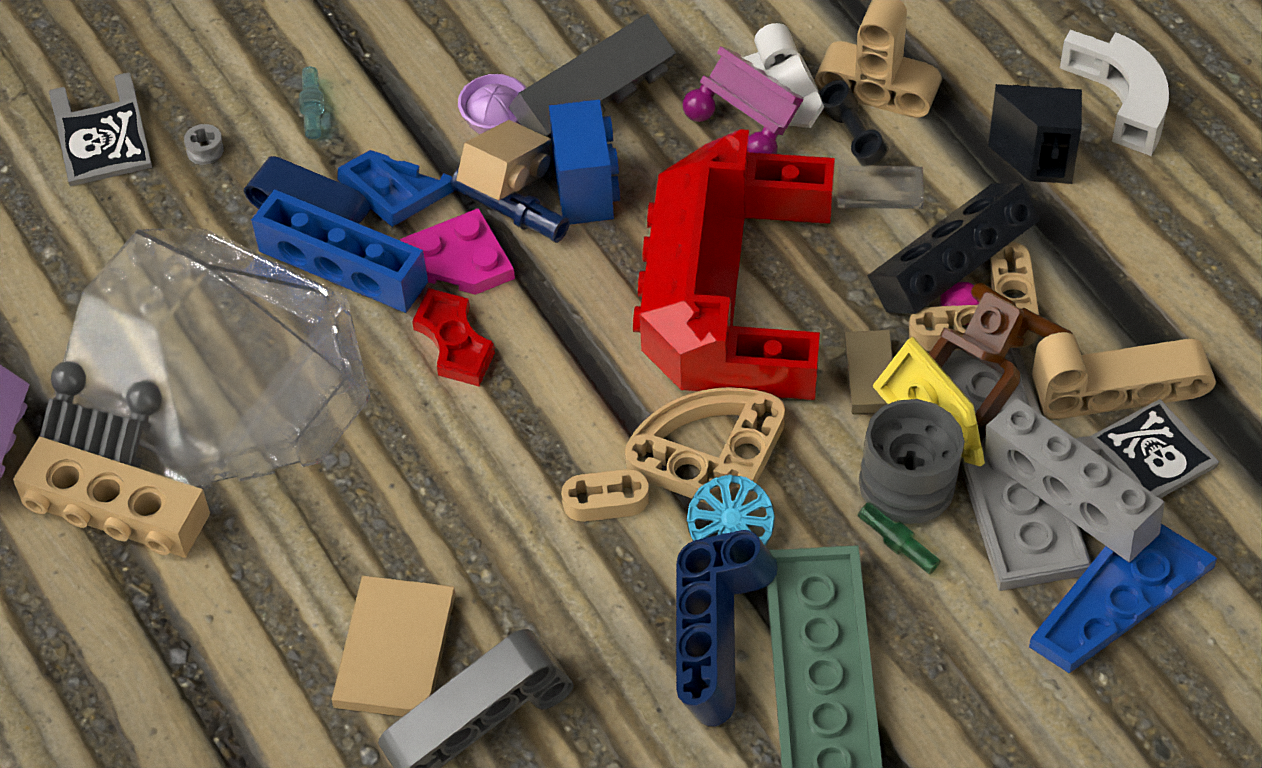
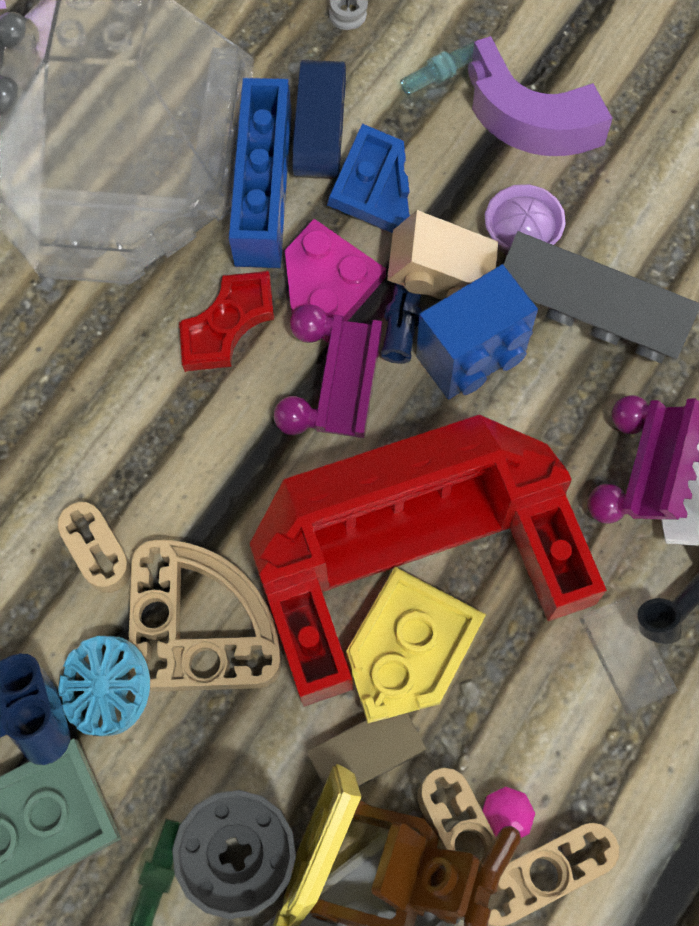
camera: 65 degrees right, 15 degrees up
black brick [867,183,1040,314] -> none
none -> magenta gear [274,304,382,438]
none -> light yellow tile [346,567,486,724]
none -> medium lavender arch [468,36,613,156]

